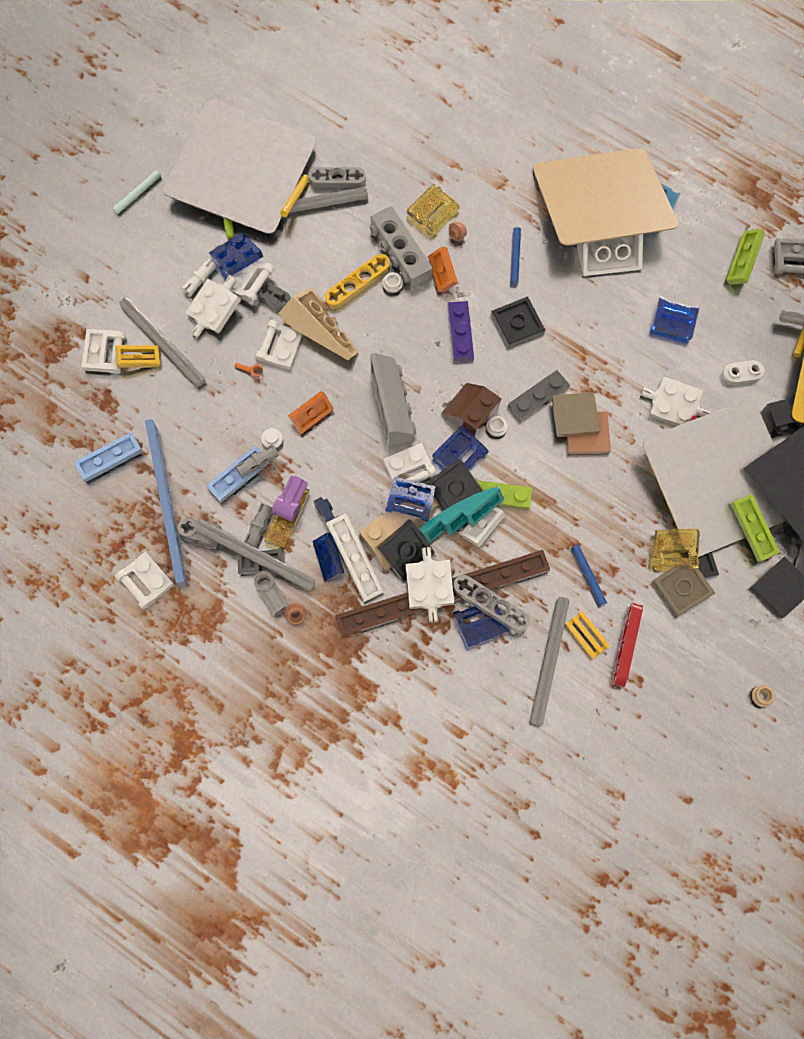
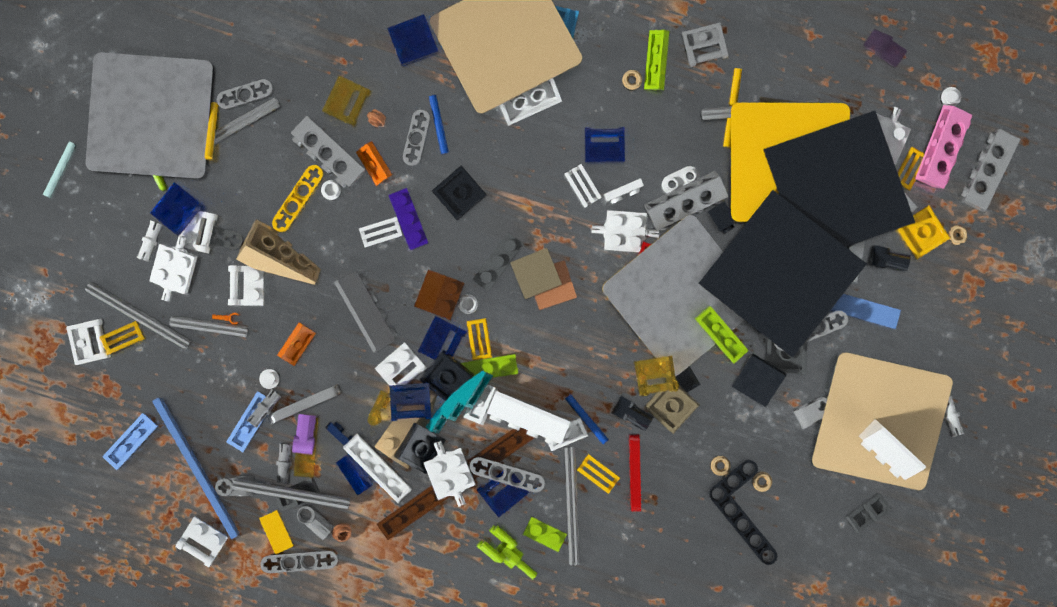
camera: 10 degrees left, 15 degrees up
none -> light grey axle [170,316,248,337]
none -> yellow tile [259,510,294,554]
none -> light grey beam [260,550,338,573]
none -> light grey beam [267,384,342,424]
none -> white tile [359,217,403,248]
none -> clear yellow plate [367,390,392,426]
none -> clear blue plate [387,14,438,66]
none -> light grey beam [403,109,430,166]
none -> yellow tile [467,318,492,360]
none -> lime plant [477,525,538,580]
none -> white slope [487,391,570,446]
none -> lime plate [523,516,567,552]
none -> white plate [548,418,588,451]
none -> white tile [564,164,602,208]
none -> white plate [604,178,644,204]
none -> black piece [611,396,654,431]
none -> tan plate [622,70,642,90]
none -> light grey brick [644,171,729,231]
none -> black beam [708,459,778,565]
none -> tan plate [711,456,731,476]

